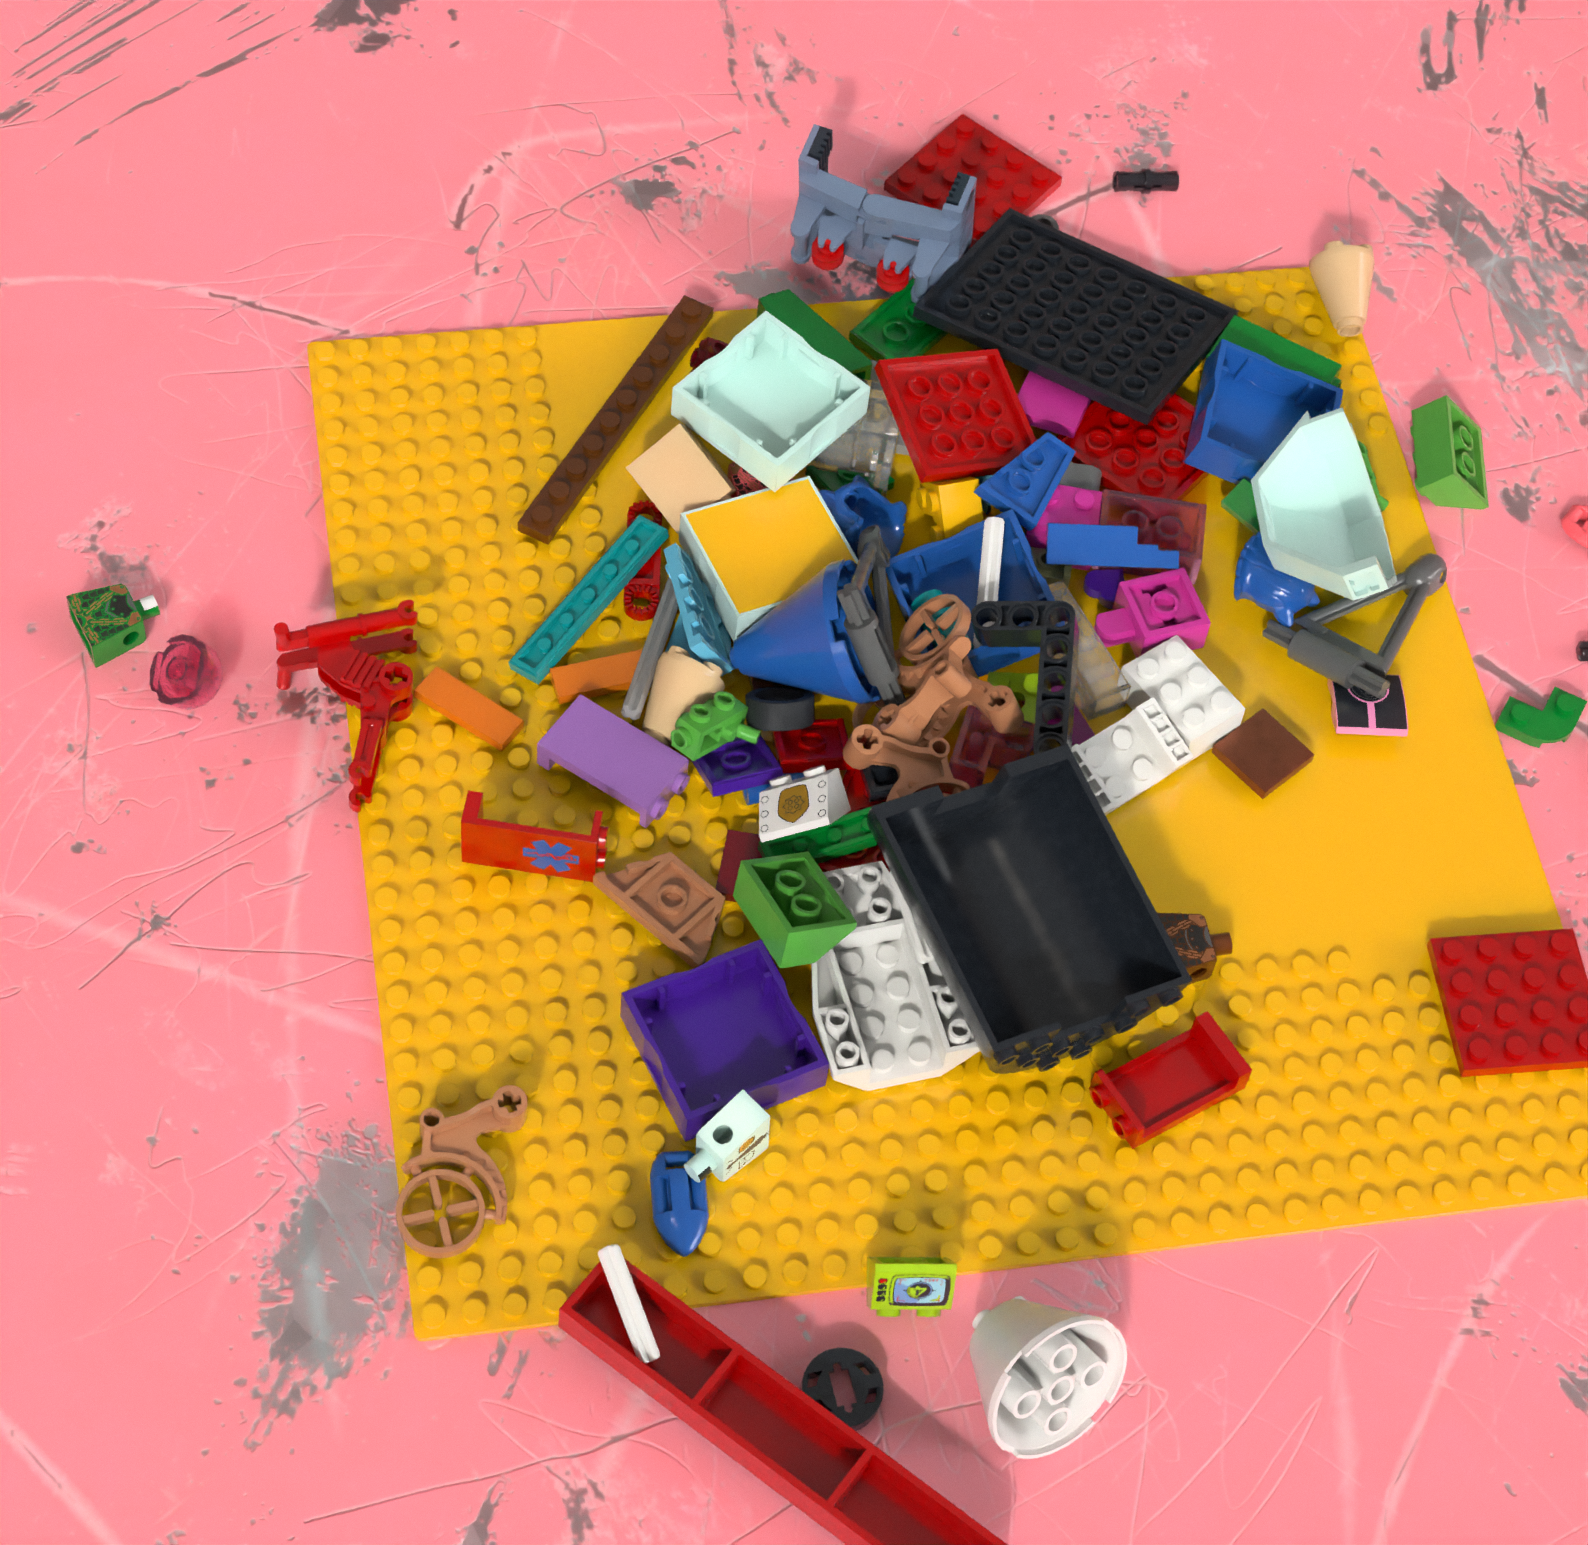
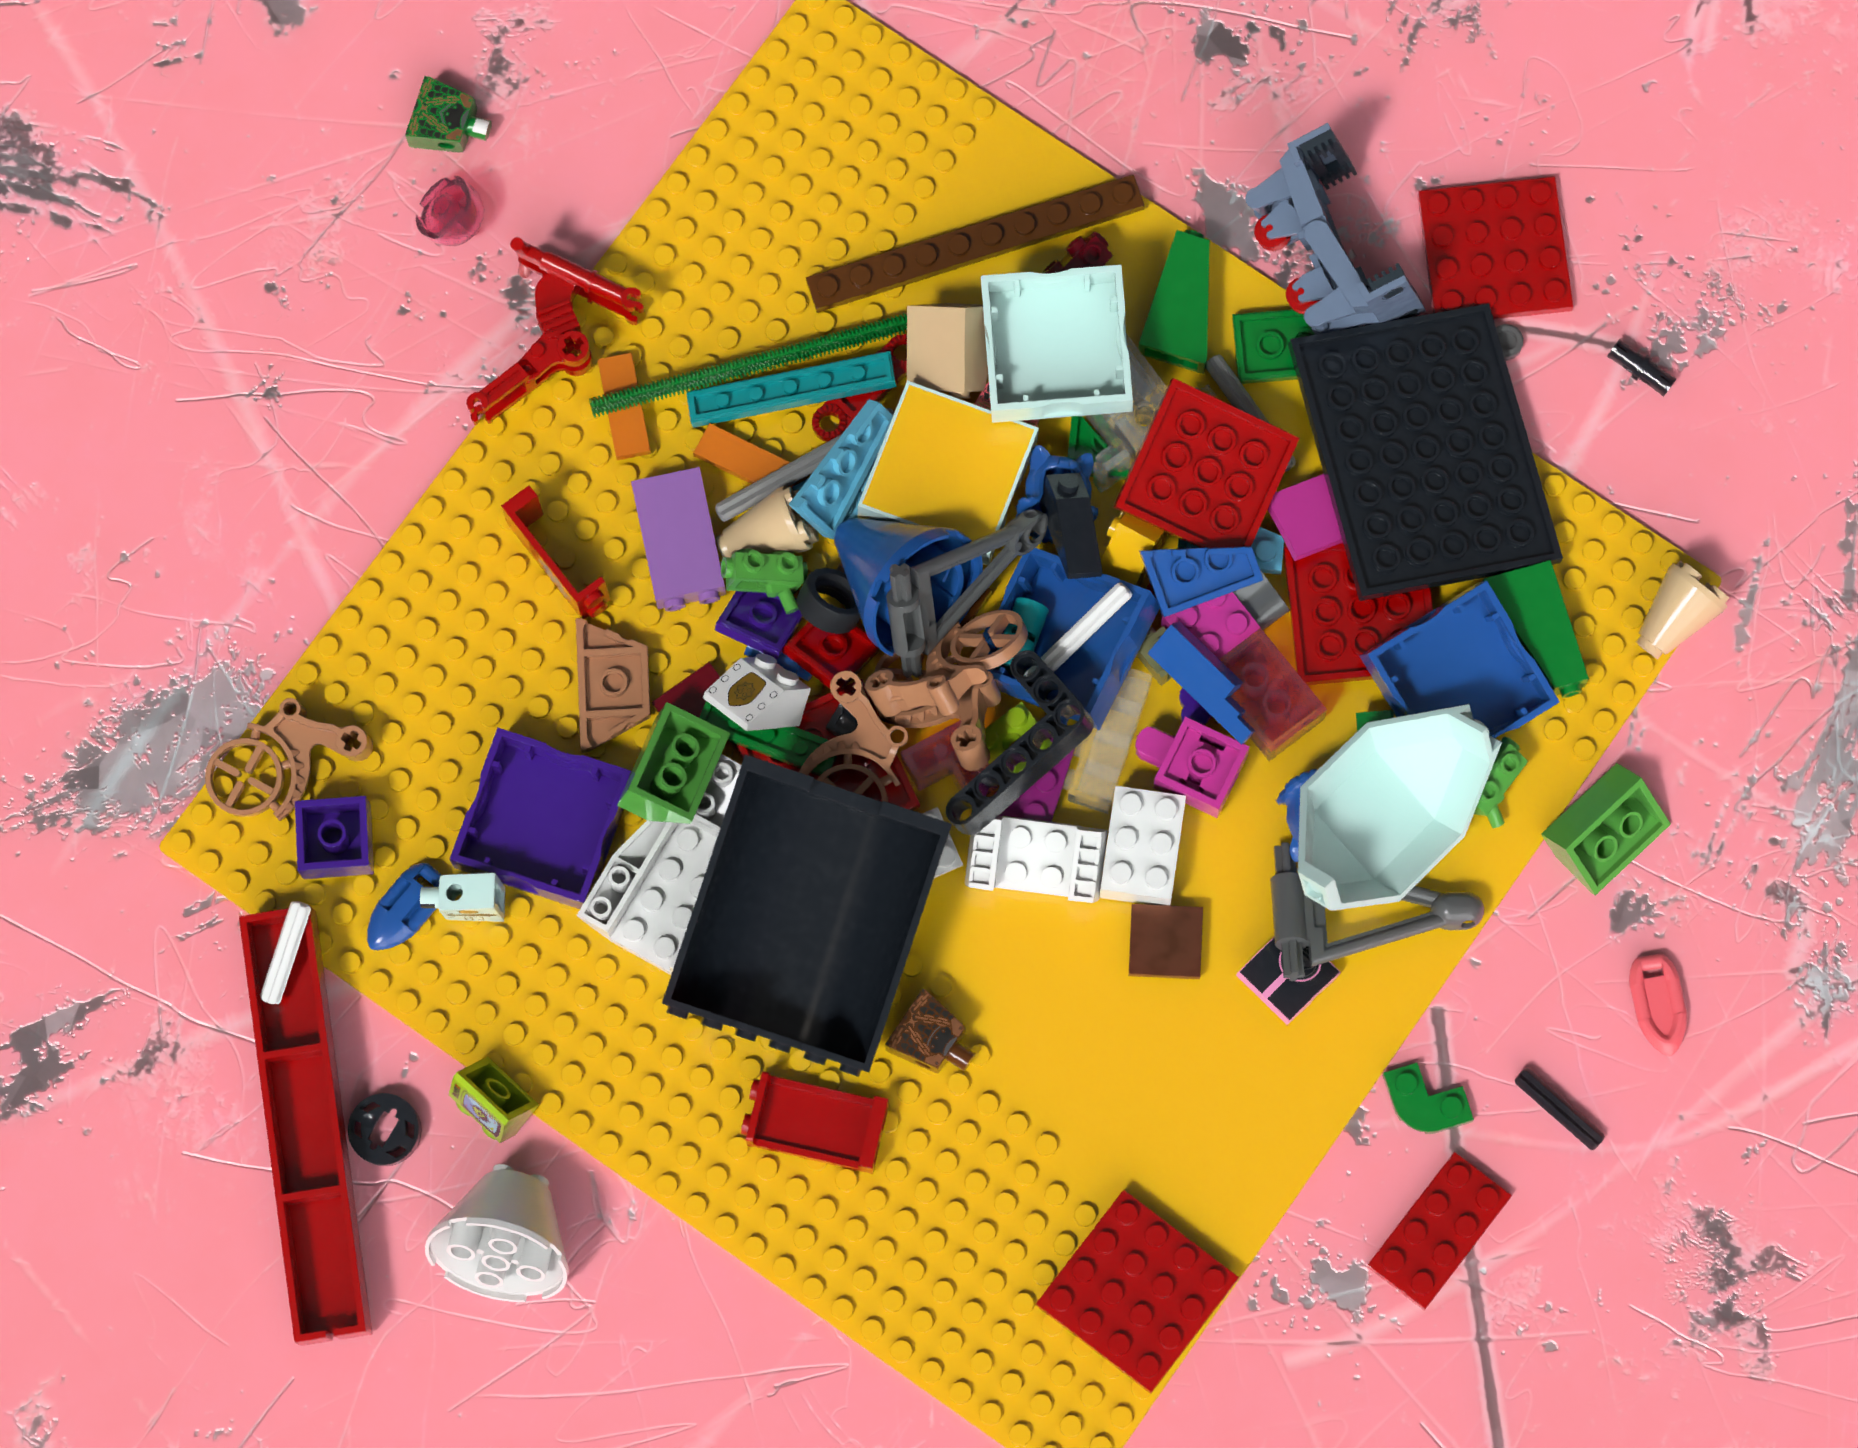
camera: 55 degrees right, 20 degrees up
none -> dark purple brick [295,796,374,879]
none -> green axle [589,313,907,418]
none -> black slope [1040,473,1103,579]

